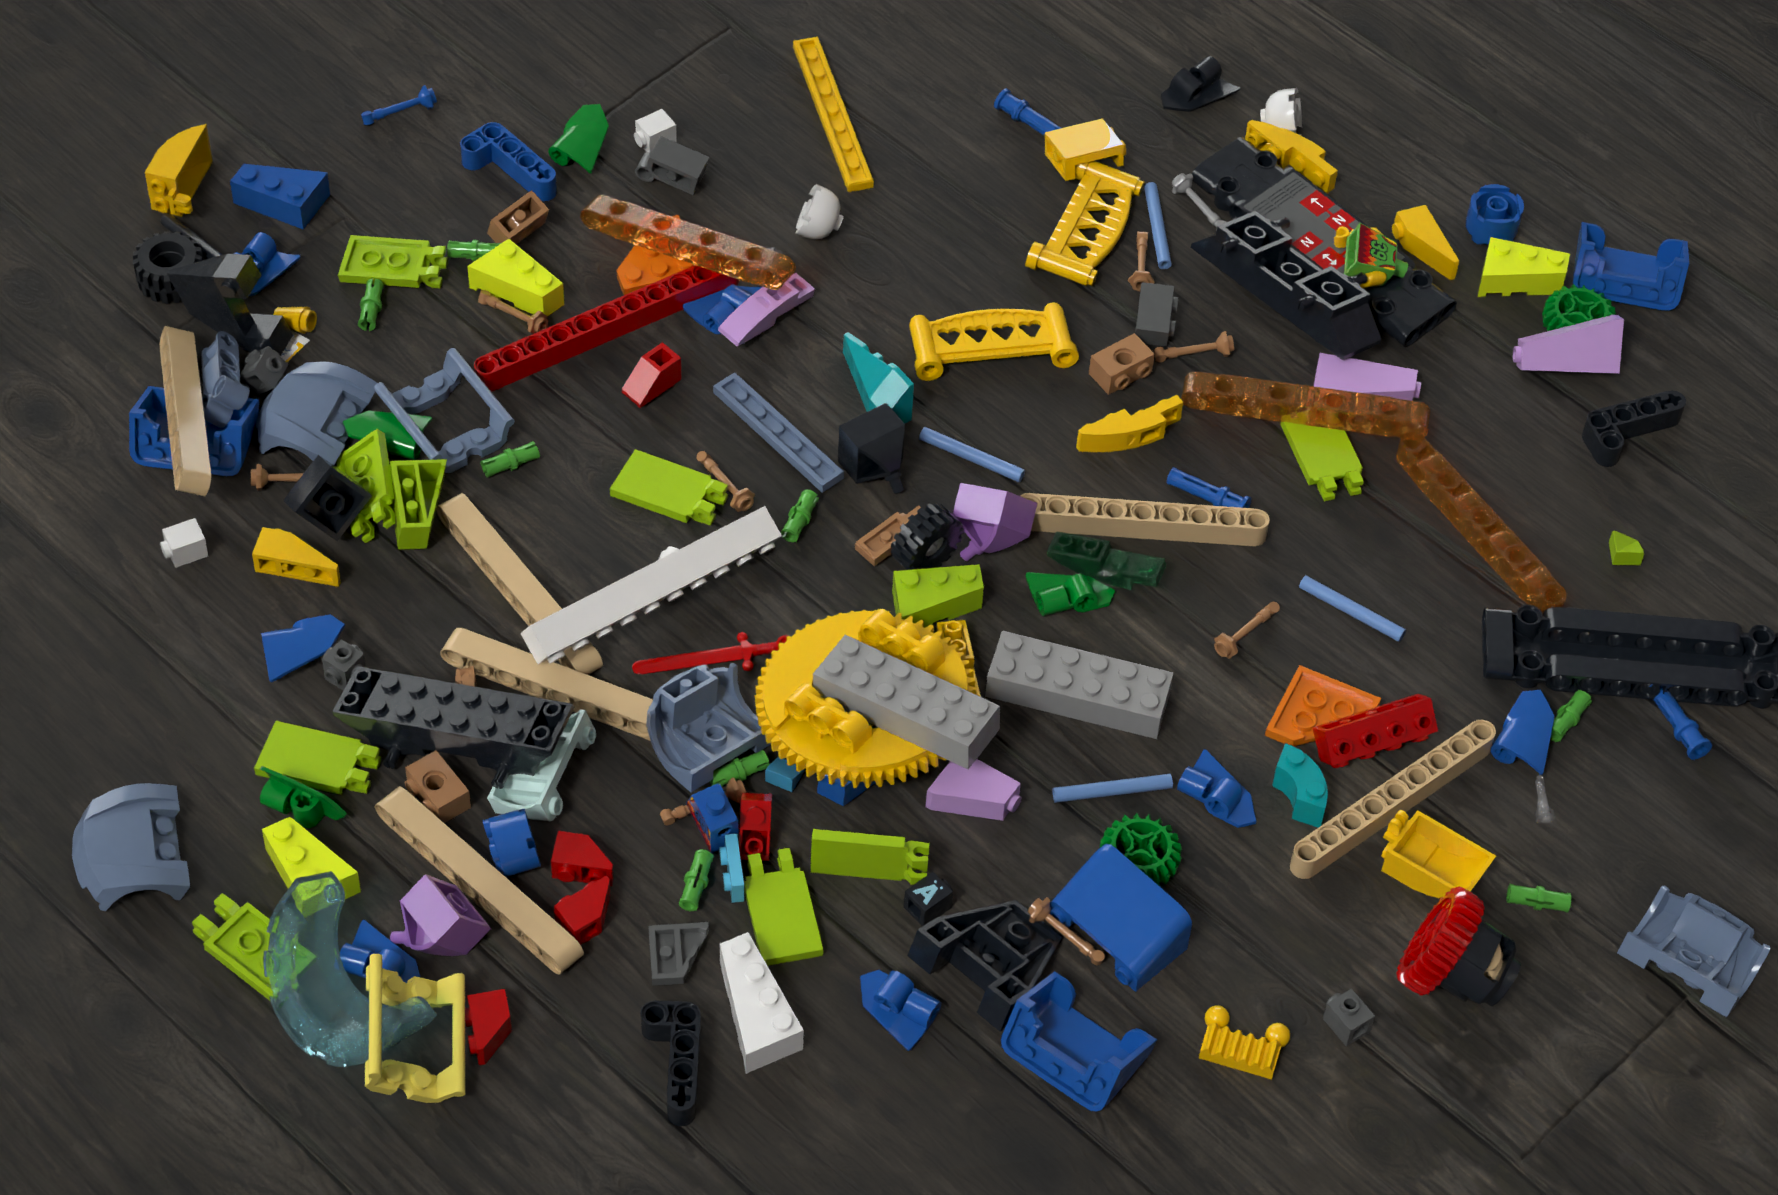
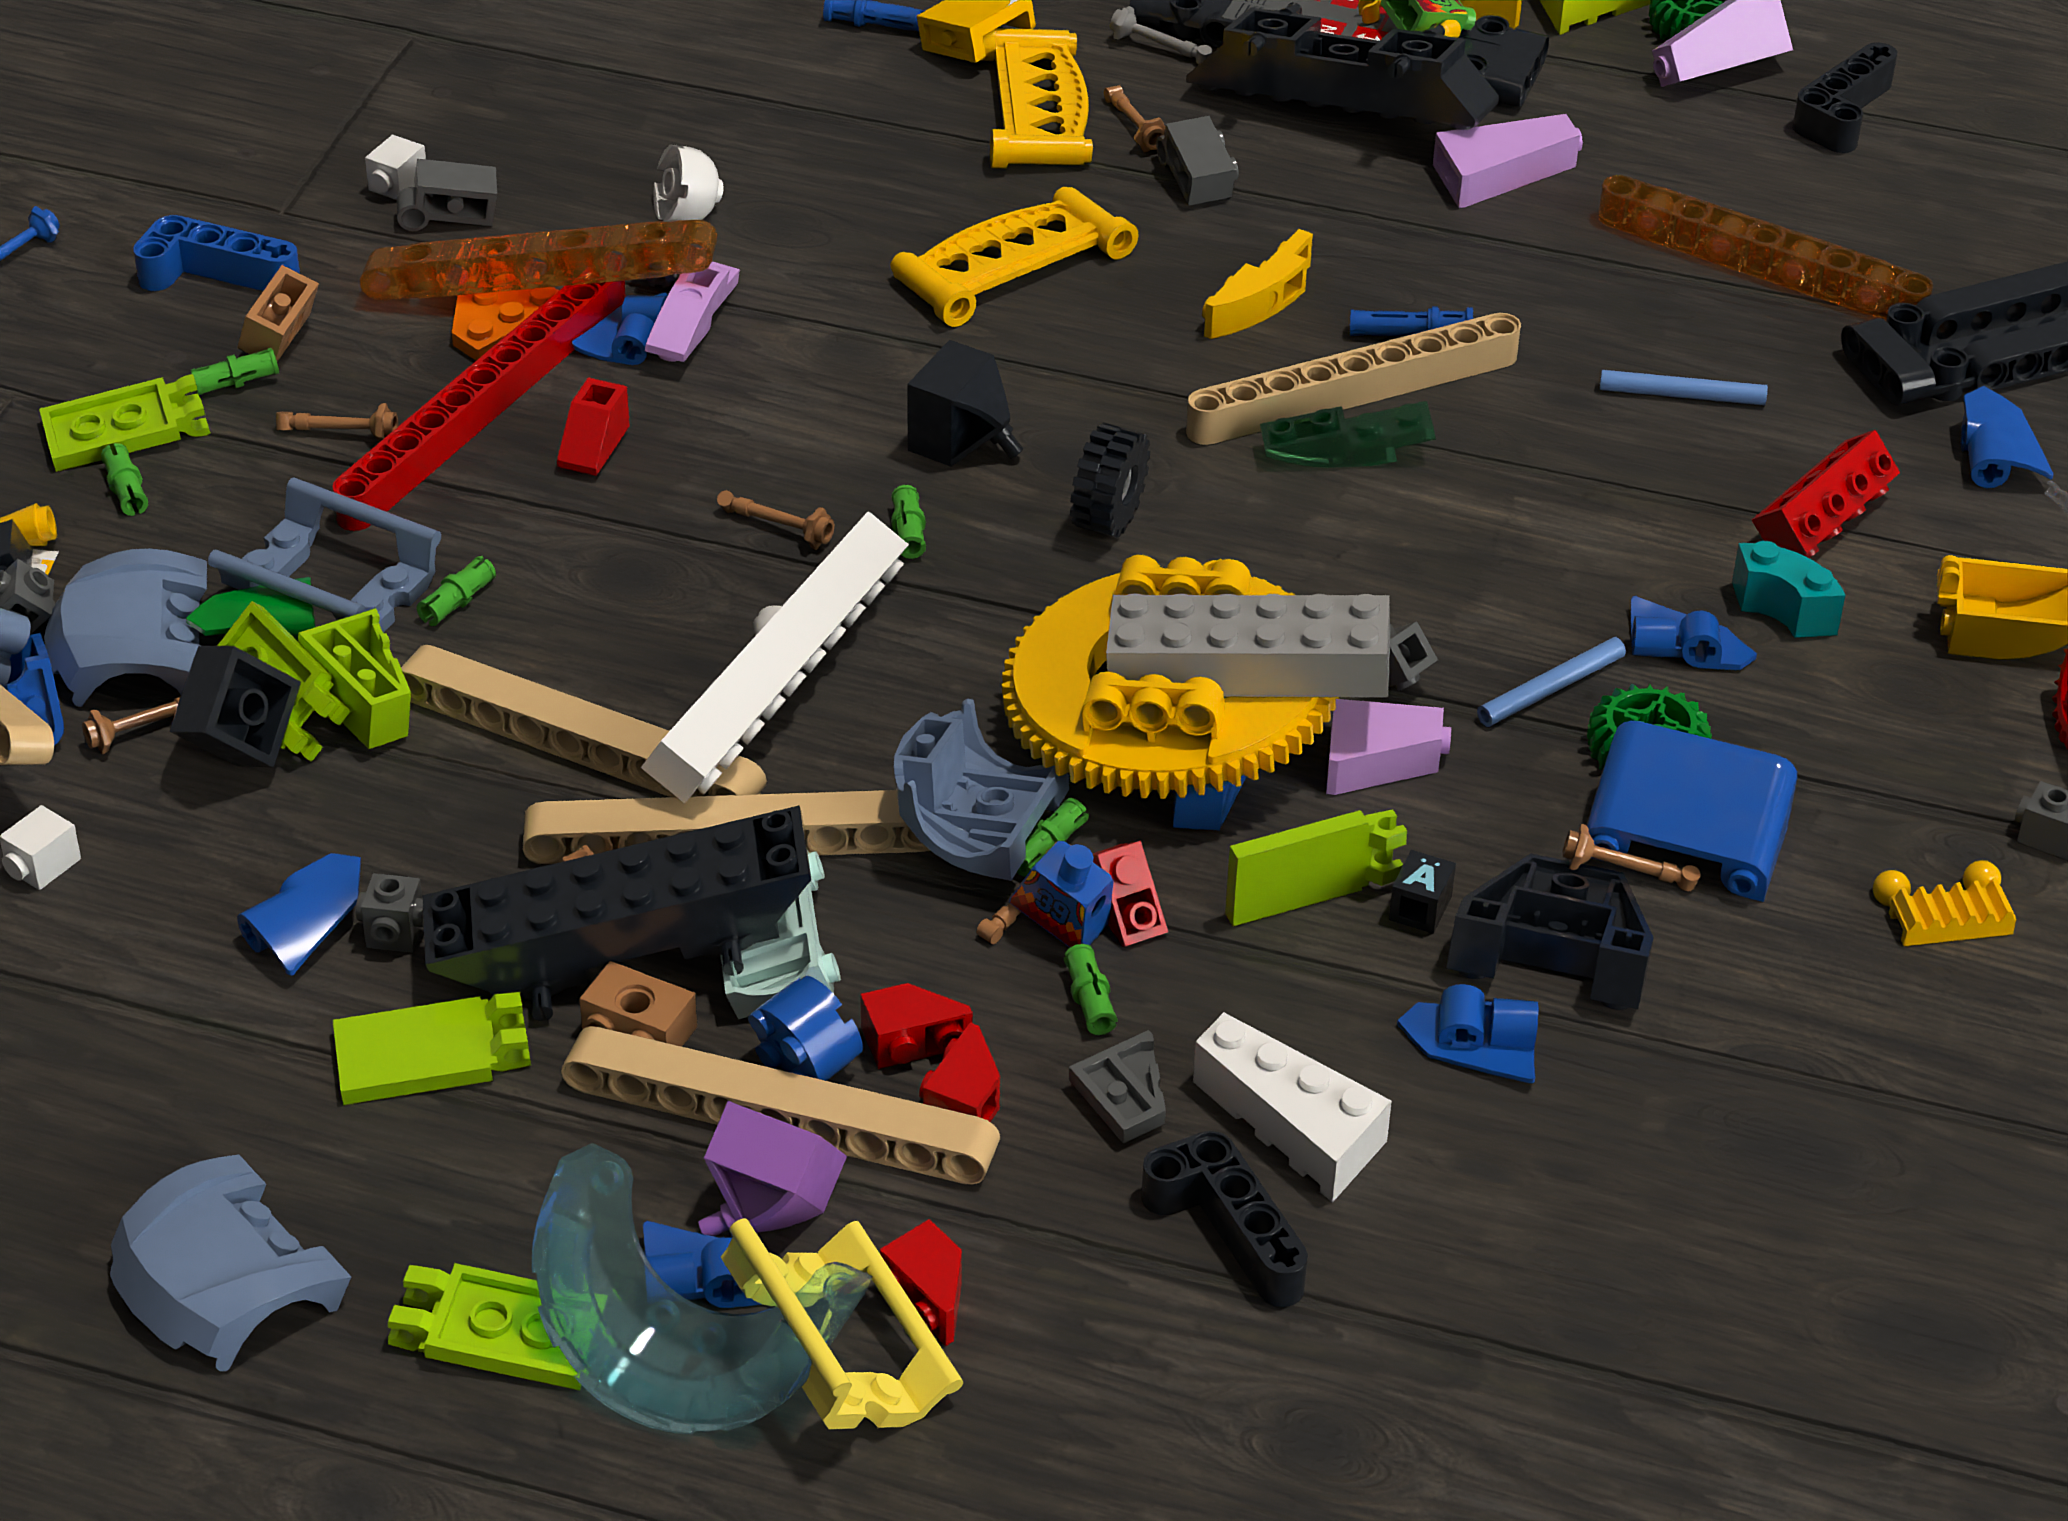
camera: 25 degrees left, 10 degrees down
yellow slope [252,527,341,587] -> none
green panel [260,766,347,829] -> none
neon yellow wedge [262,817,361,918] -> none
neon yellow wedge [468,239,564,316] -> none
green panel [548,104,609,174] -> none
lime tile [610,449,728,525] -> none
red sword [632,632,788,674] -> none
sand blue plate [713,372,844,493] -> none
medium azure plate [719,834,744,903] -> none
lime tile [744,848,823,966] -> none
dark azure slope [765,757,805,792] -> none
yellow tile [793,37,874,192] -> none
teal wedge [843,332,914,424] -> none
medium nougat hinge [855,506,921,566] -> none
lime wedge [892,564,984,628] -> none
medium blue piece [919,427,1025,483] -> none
medium lavender piece [953,483,1037,561] -> none
light grey brick [985,631,1173,739] -> none
blue windscreen [1001,971,1157,1111] -> none
green panel [1026,572,1115,616] -> none
medium nougat brick [1089,333,1155,395] -> none
medium blue piece [1144,182,1172,269] -> none
medium nougat piece [1154,331,1234,362] -> none
clear orange beam [1181,372,1430,439] -> none
medium nougat piece [1214,602,1280,659] -> none
orange plate [1265,665,1381,746] -> none
lime tile [1280,407,1364,501] -> none
tan beam [1290,720,1496,879] -> none
bright green pin [1550,690,1592,742] -> none
lime slope [1609,531,1644,565] -> none
none -> dark grey brick [1388,621,1438,691]

